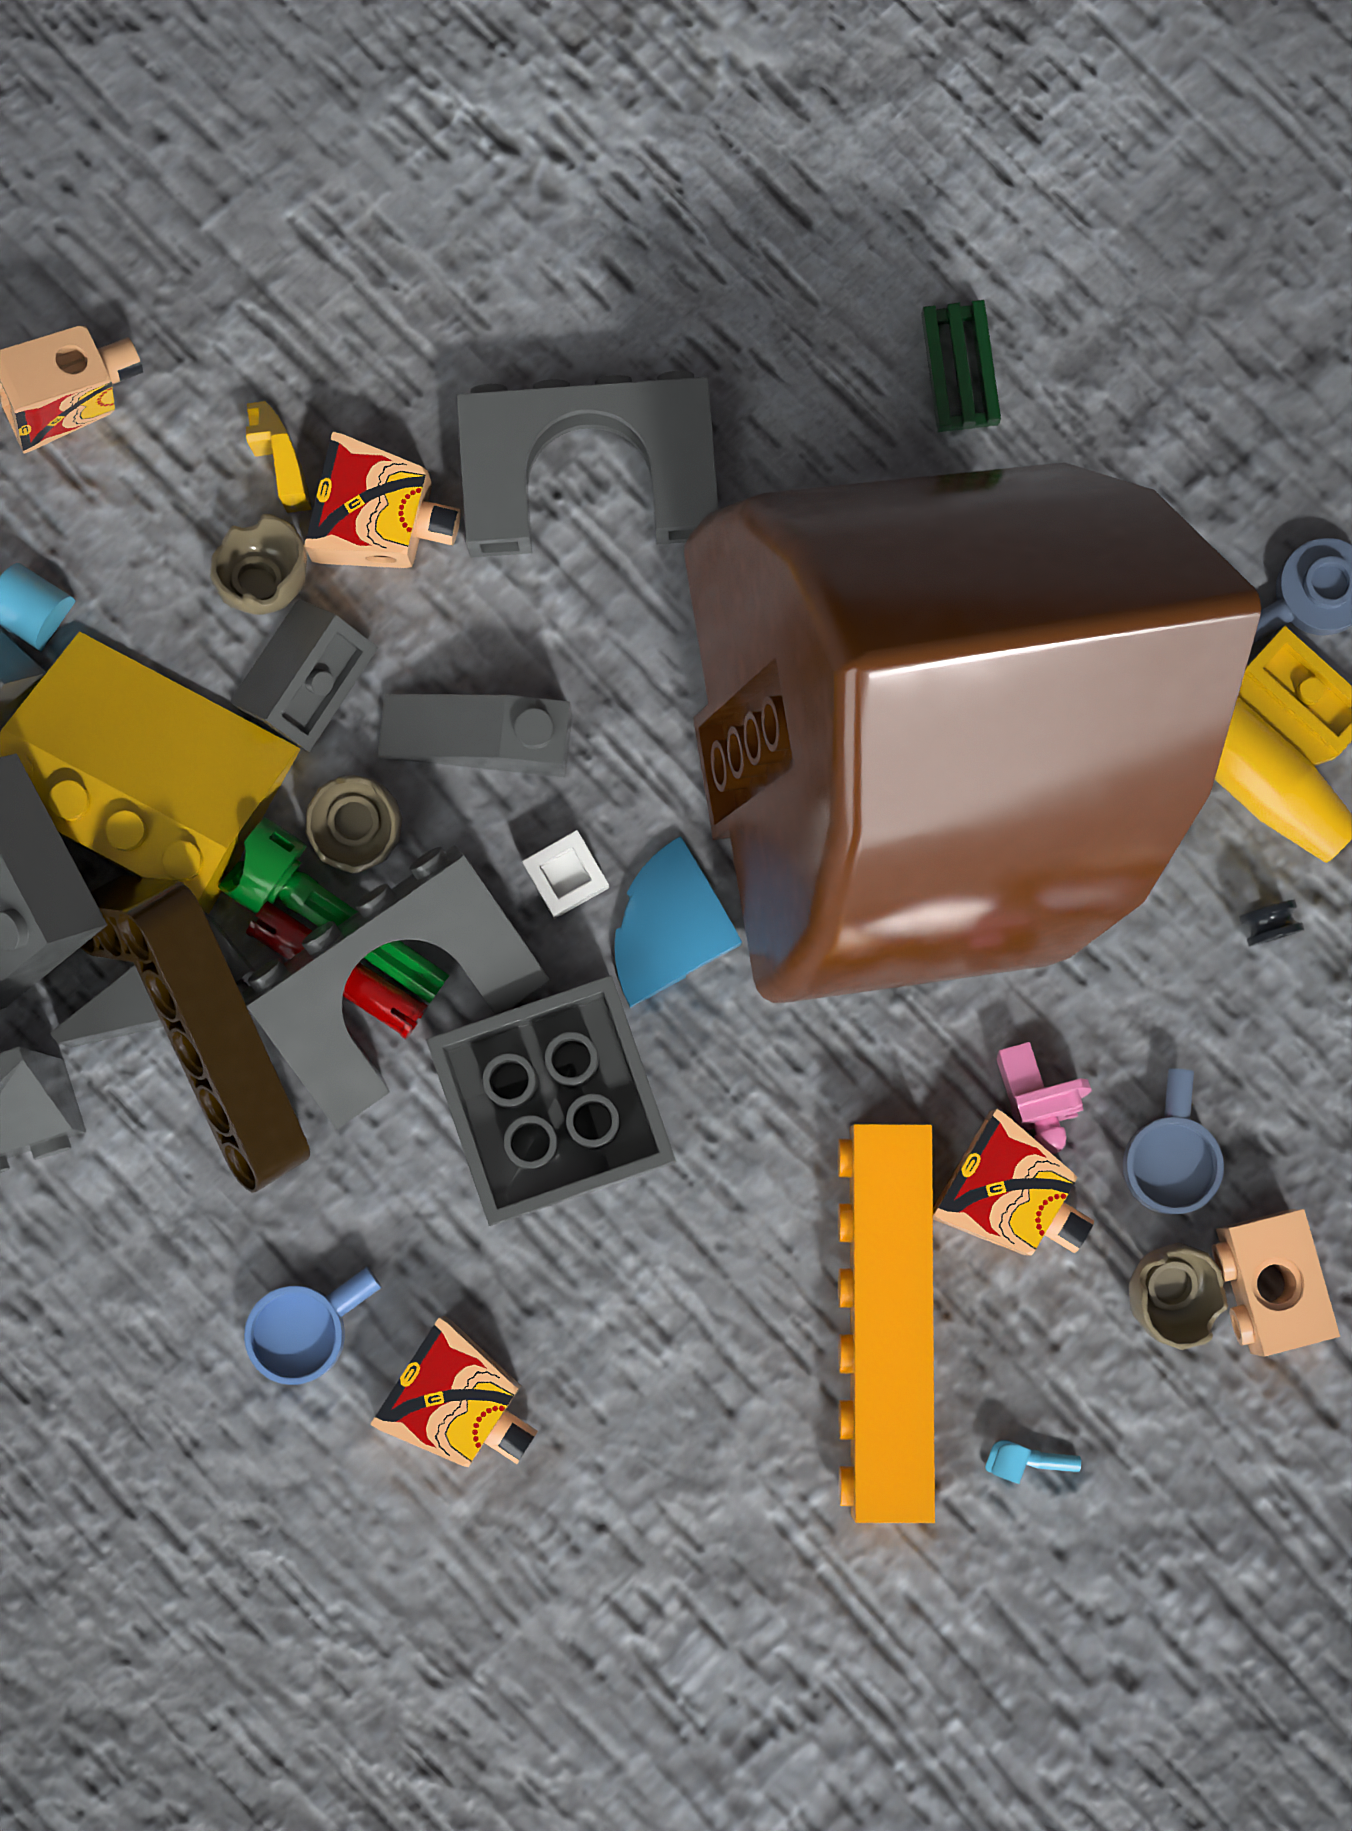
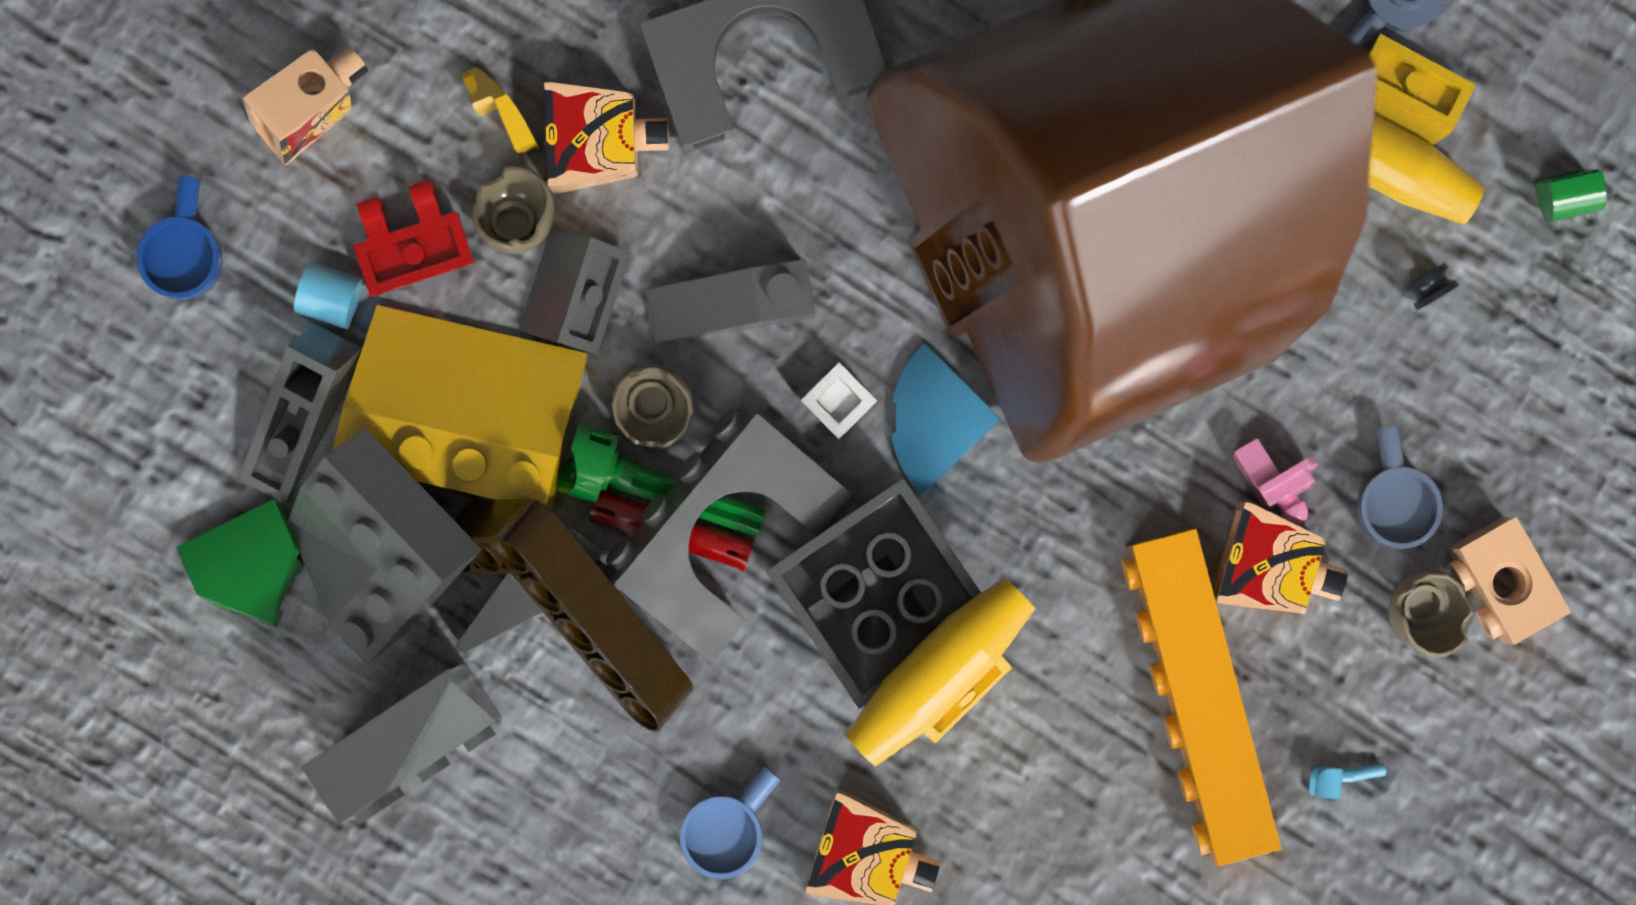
camera: 15 degrees left, 5 degrees up
none -> red plate [353,180,476,297]
none -> yellow plate [844,577,1036,767]

